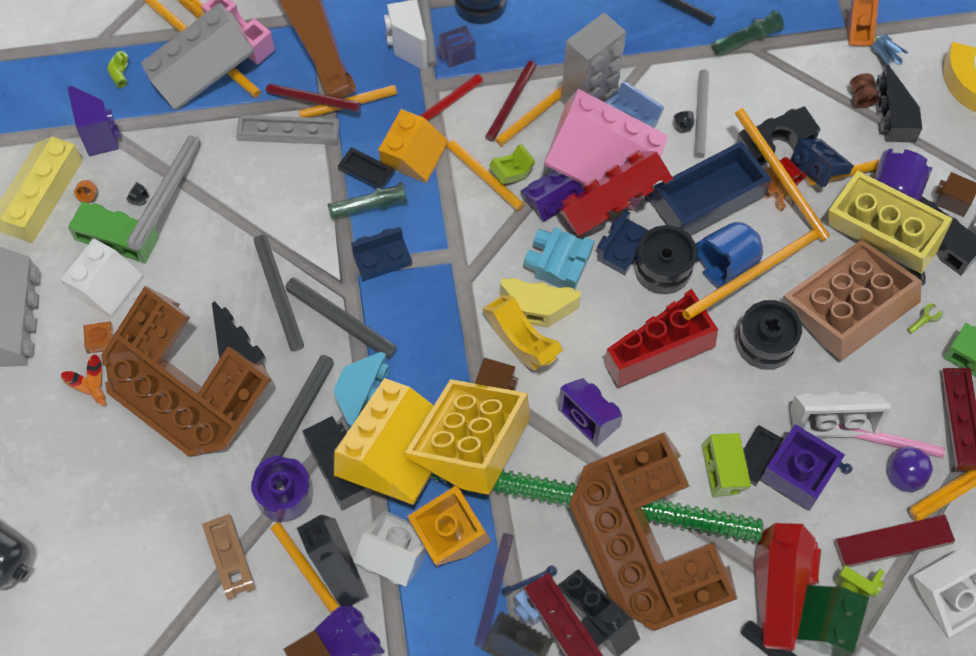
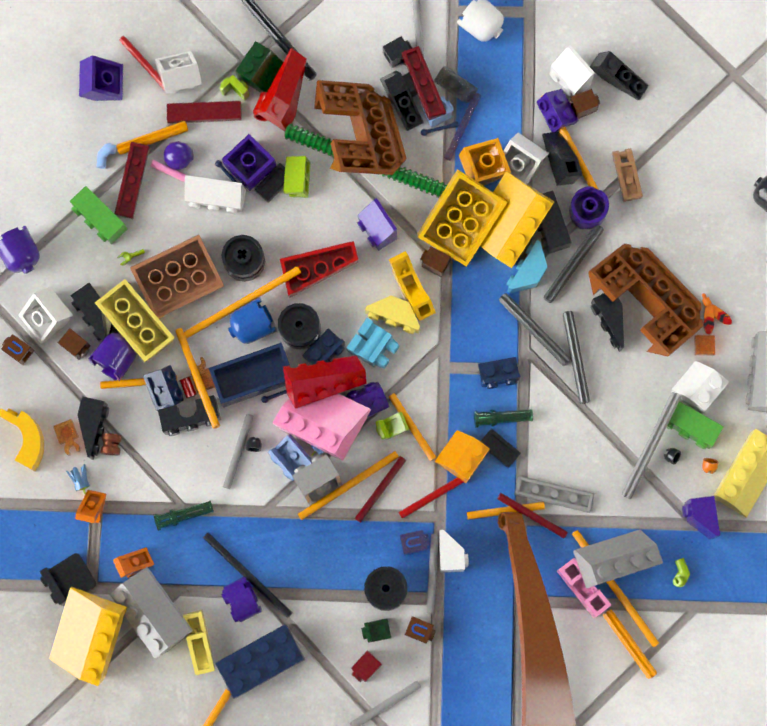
camera: 165 degrees left, 15 degrees up
none -> clear orange plate [53,419,80,456]

